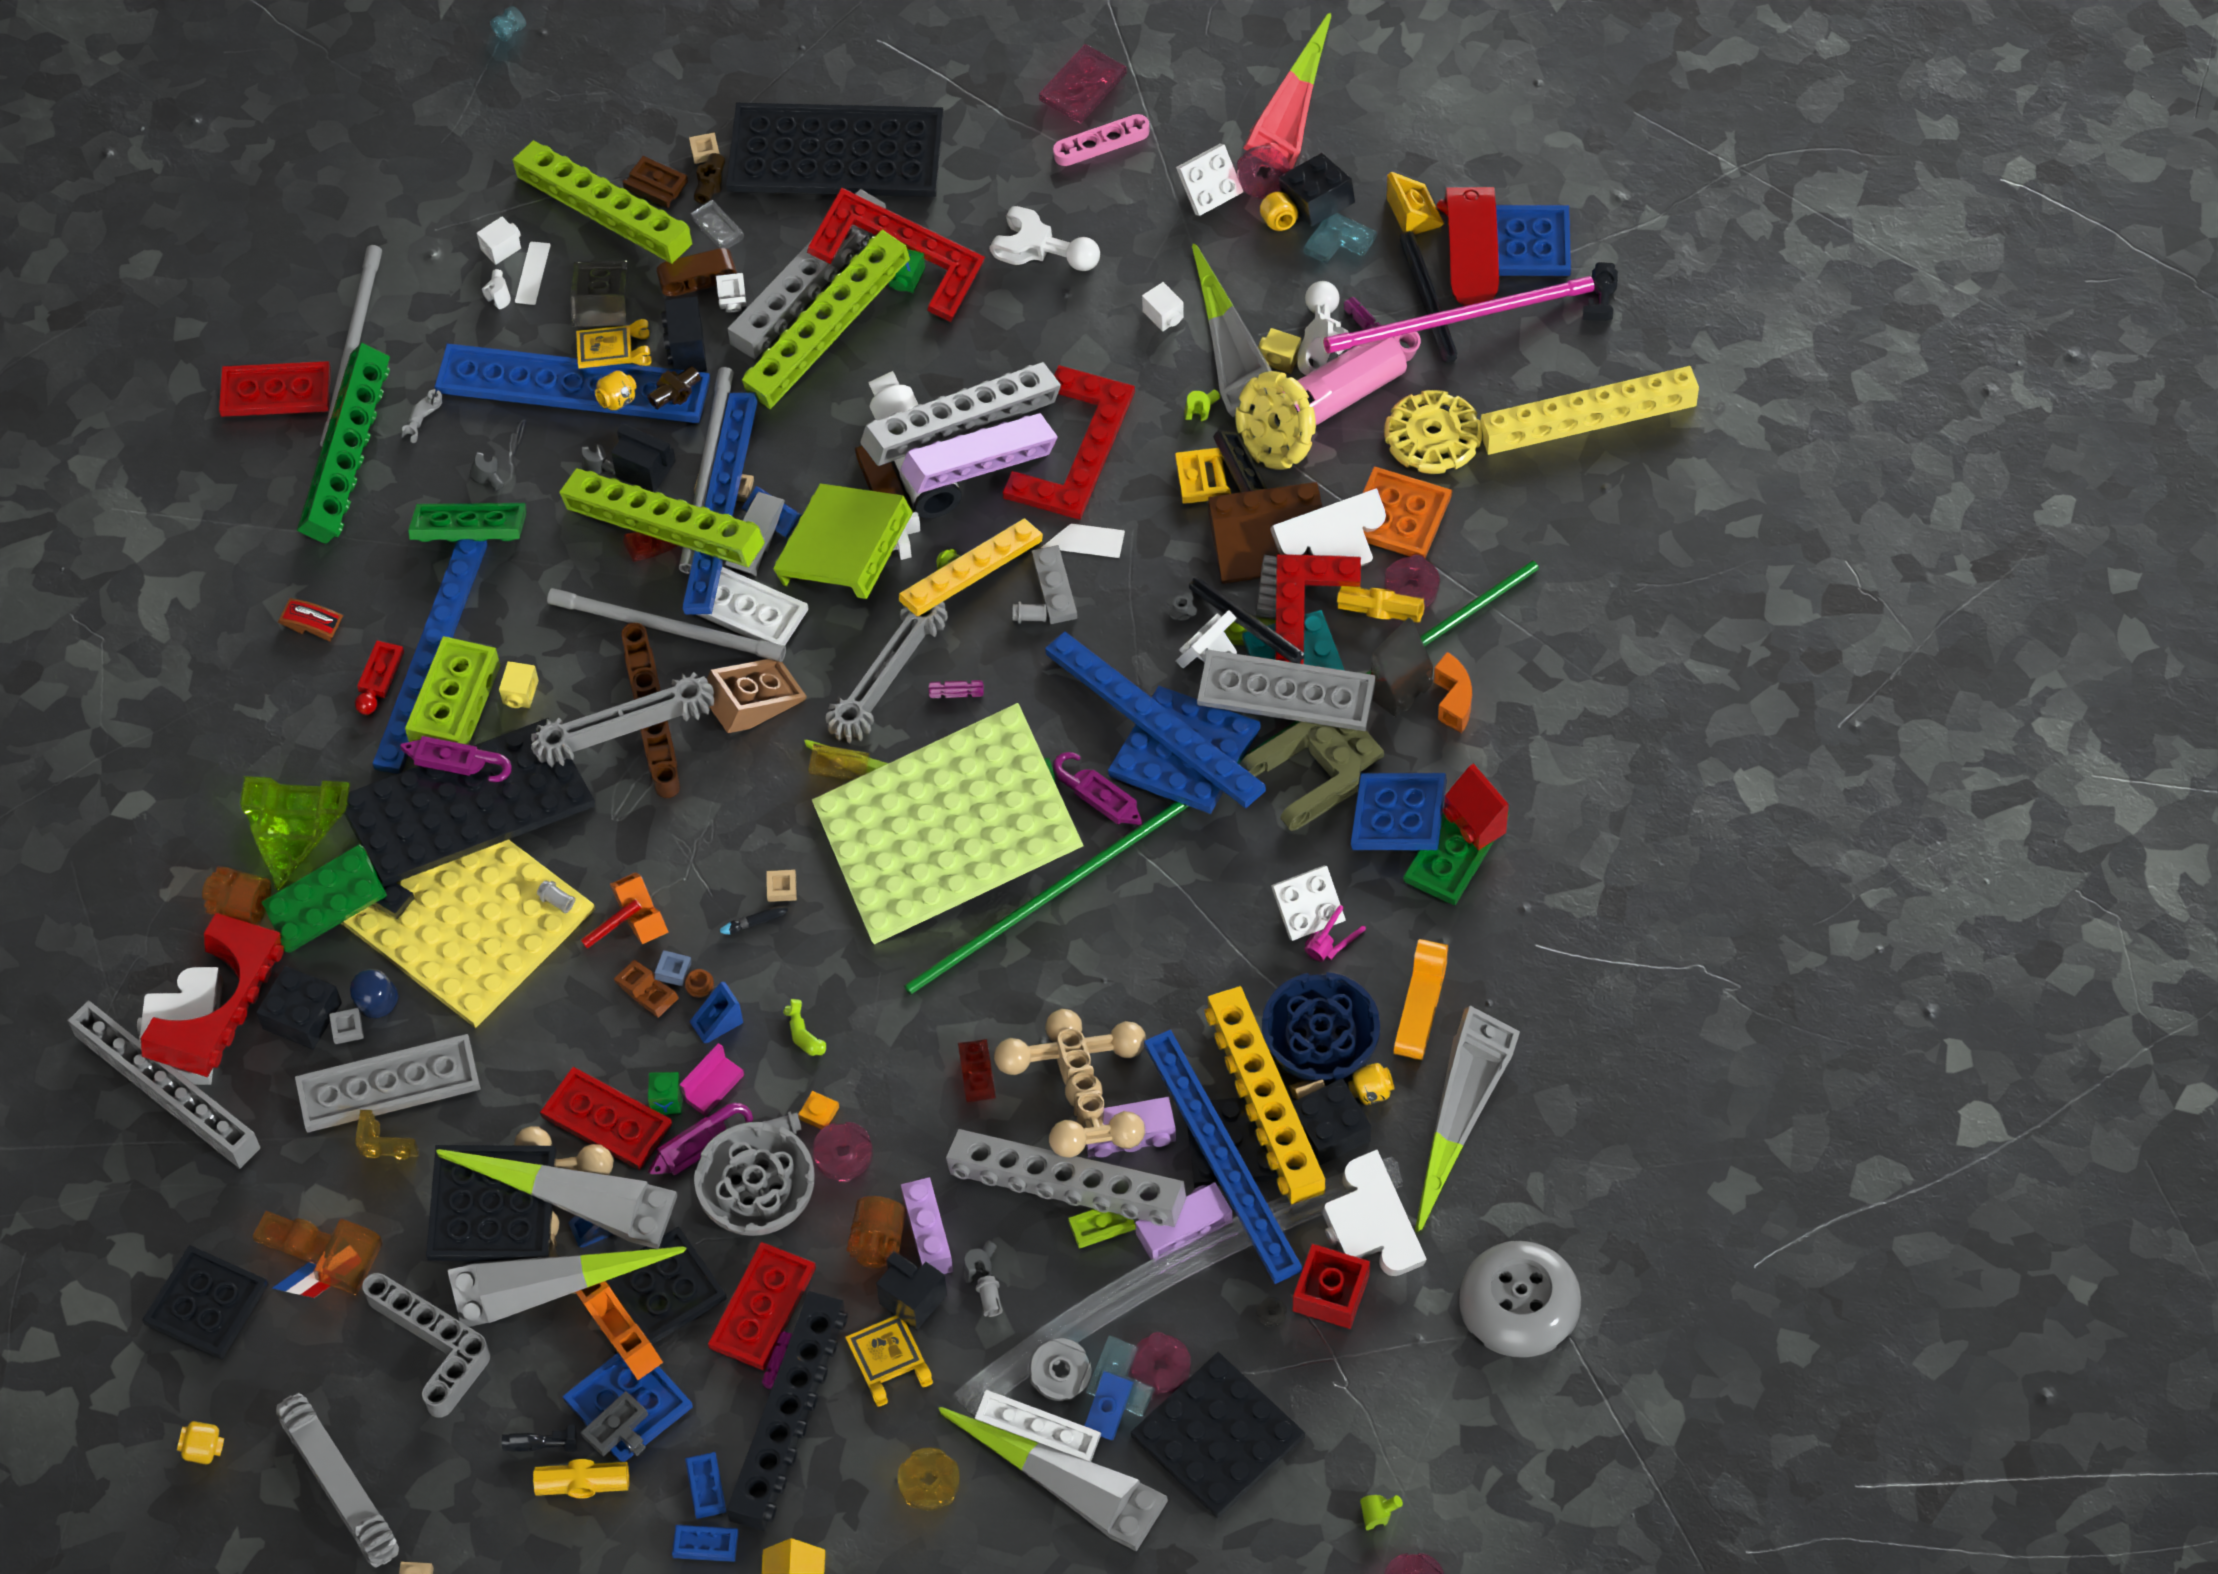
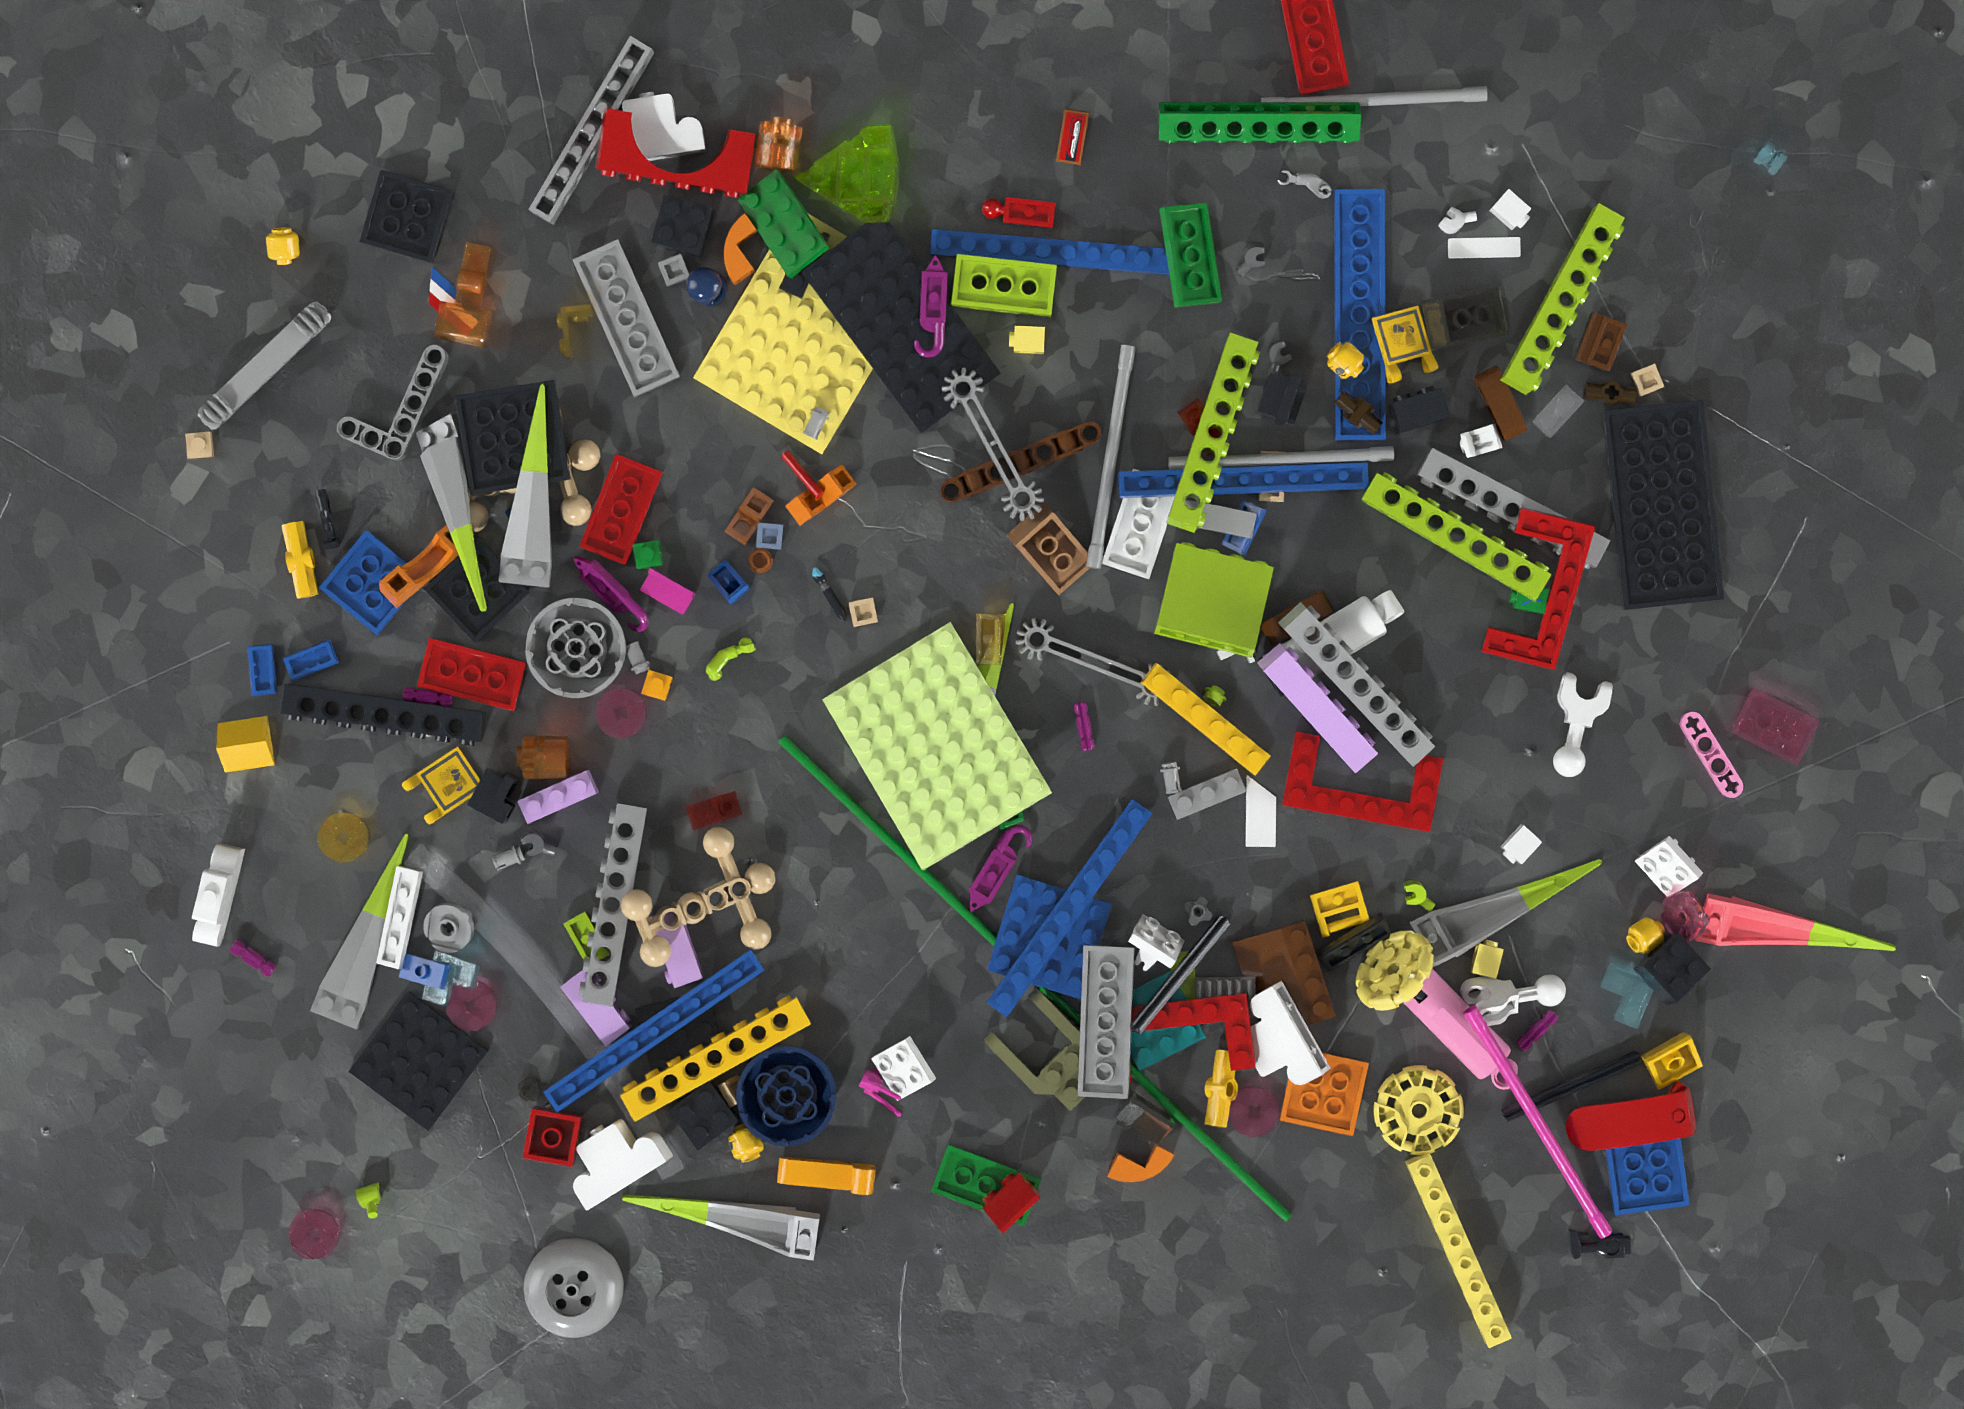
camera: 75 degrees right, 30 degrees up
dark grey plate [581,1391,648,1457] -> none
blue plate [1351,773,1447,850] -> none
none -> orange brick [724,213,758,285]

